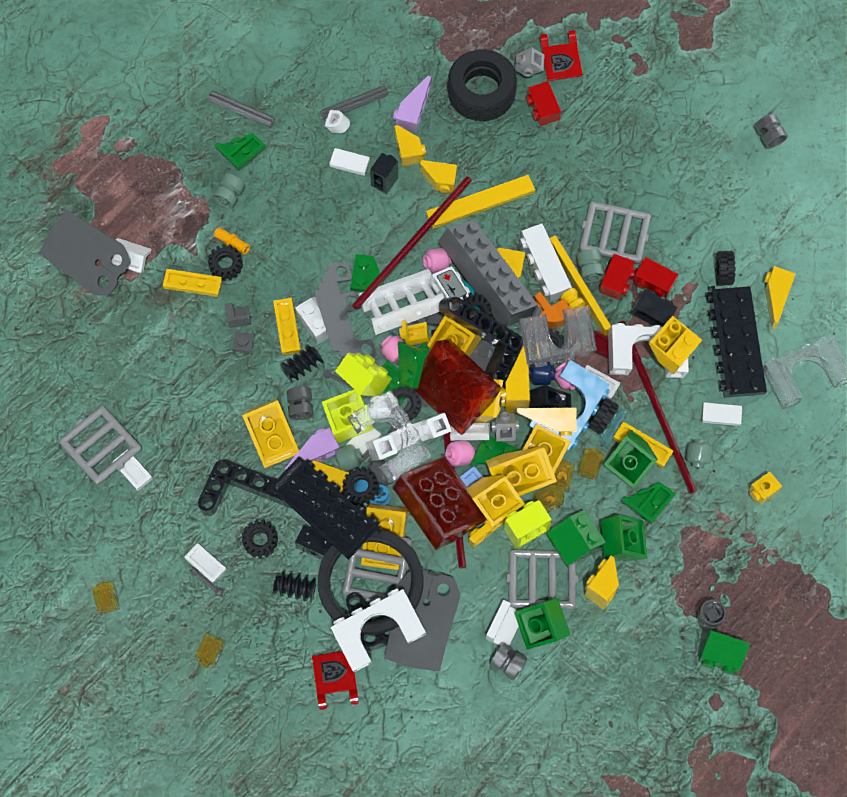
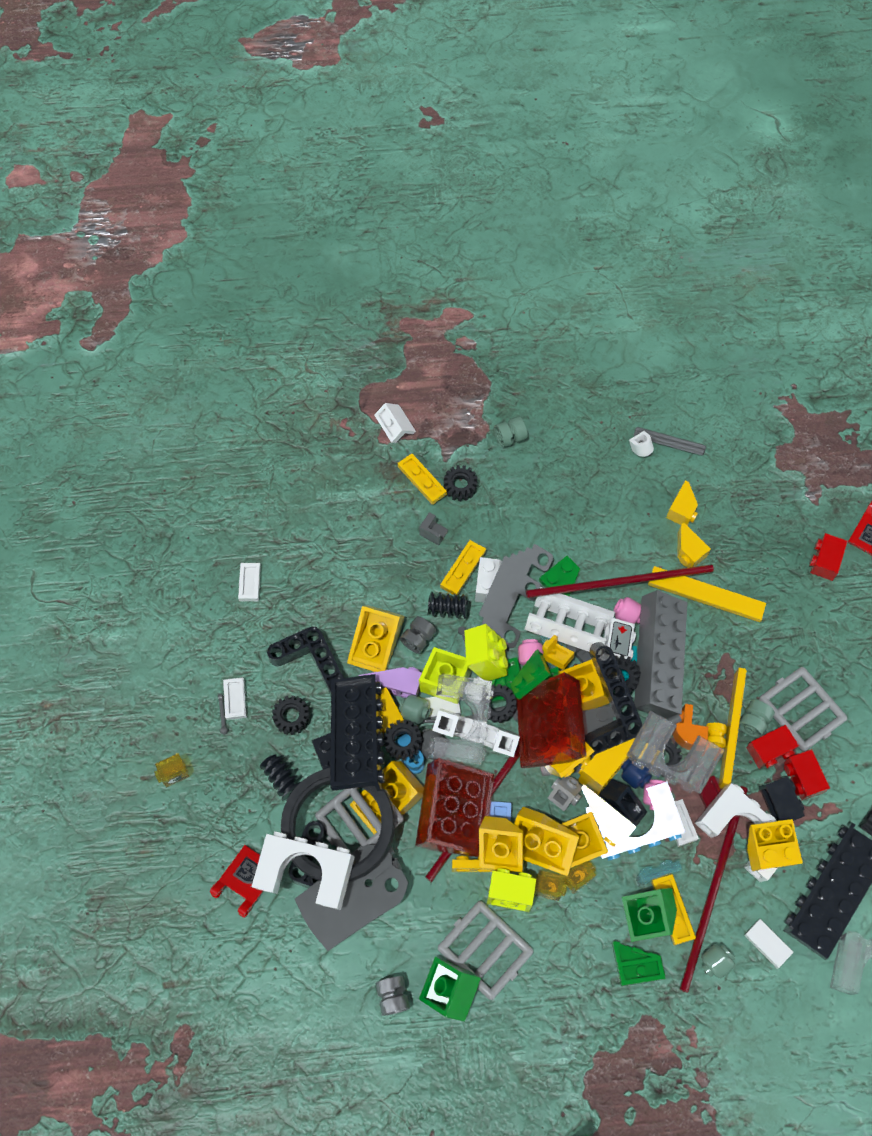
camera: 40 degrees right, 5 degrees down
dark grey piece [39,209,130,295] -> none
light grey bar [59,406,141,484] -> none
clear yellow brick [92,582,120,615] -> none
dark grey axle [208,91,275,127] -> none
light orange pin [213,227,250,255] -> none
green wing [215,133,266,171] -> none
dark grey plate [232,332,255,354] -> none
white tile [329,148,370,176] -> none
black brick [370,153,398,195] -> none
lavender slope [393,76,431,132] -> none
bright pink head [445,441,475,466] -> none
black tyre [448,49,517,121] -> none
white tile [450,423,490,441] -> none
green wing [470,436,520,467] -> none
white panel [486,600,519,646] -> none
yellow slope [497,248,525,280] -> none
light grey brick [515,48,544,77] -> none
white brick [519,224,572,302] -> none
green slope [546,510,606,567] -> none
clear yellow brick [578,448,605,481] -> none
yellow slope [584,556,619,610] -> none
black tyre [588,397,619,434] -> none
green slope [601,515,648,561] -> none
dark grey wheel [697,599,726,631] -> none
yellow brick [749,471,782,505] -> none

